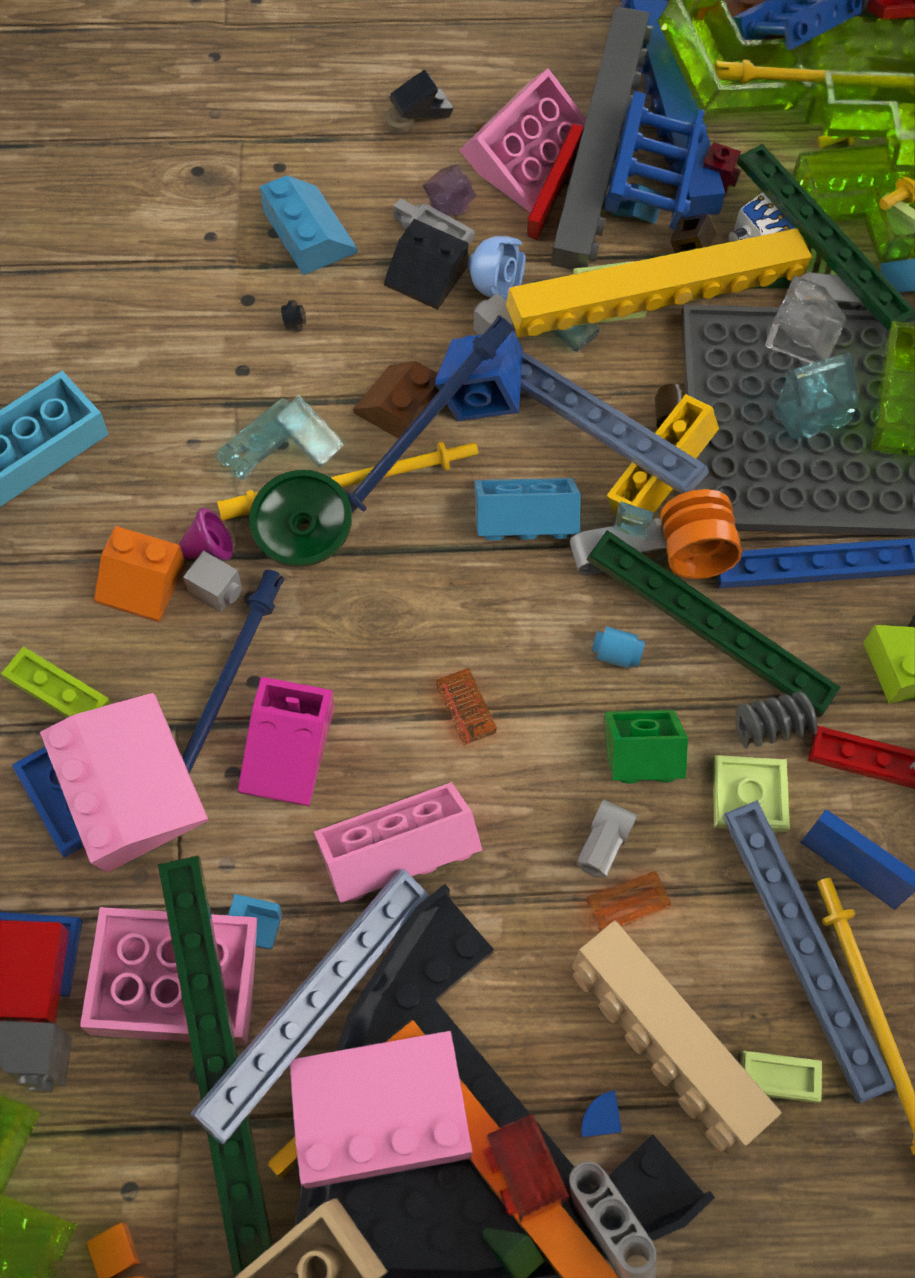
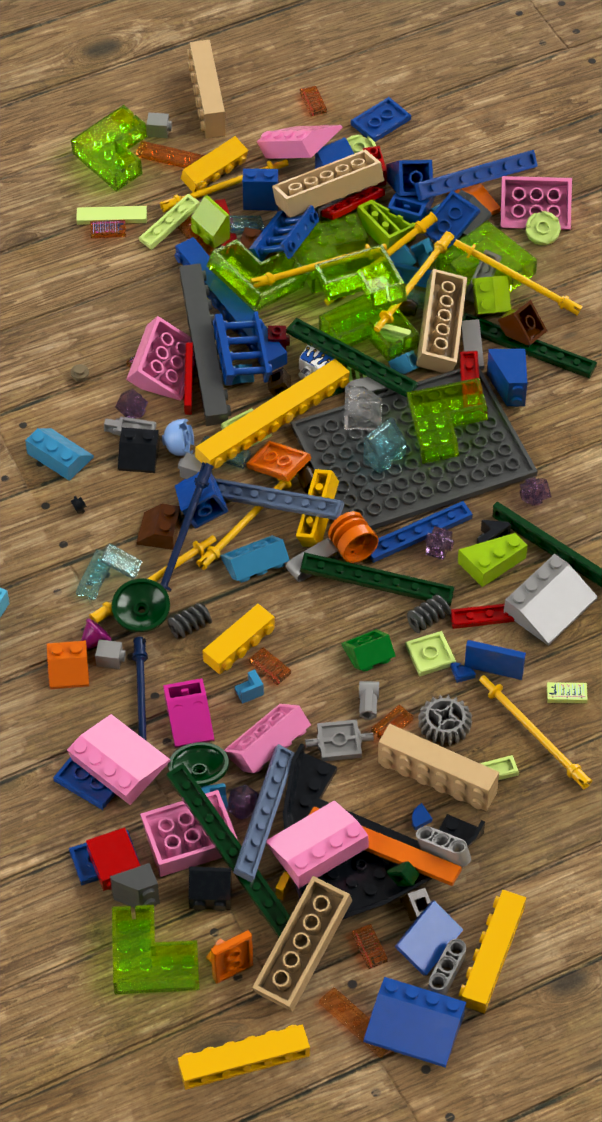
camera: 20 degrees left, 10 degrees down
lime plate [1,646,111,718] -> none
black slope [389,70,454,118] -> none
clear red brick [482,1114,569,1223] -> none
dark azure brick [592,626,646,669] -> none
clear light blue tile [613,501,654,539] -> none
sand blue tile [722,800,896,1104] -> none
none -> dark grey piece [168,603,212,639]
none -> dark green dish [168,742,229,787]
none -> black slope [188,867,232,912]
none -> yellow bar [196,474,297,570]
none -> yellow brick [203,604,275,675]
none -> clear purple brick [227,785,259,820]
none -> dark azure panel [235,670,264,704]
none -> orange tile [246,441,312,482]
none -> light grey plate [305,719,374,761]
none -> light grey gear [418,694,472,746]
none -> clear purple brick [425,526,454,560]
none -> blue tile [450,663,476,683]

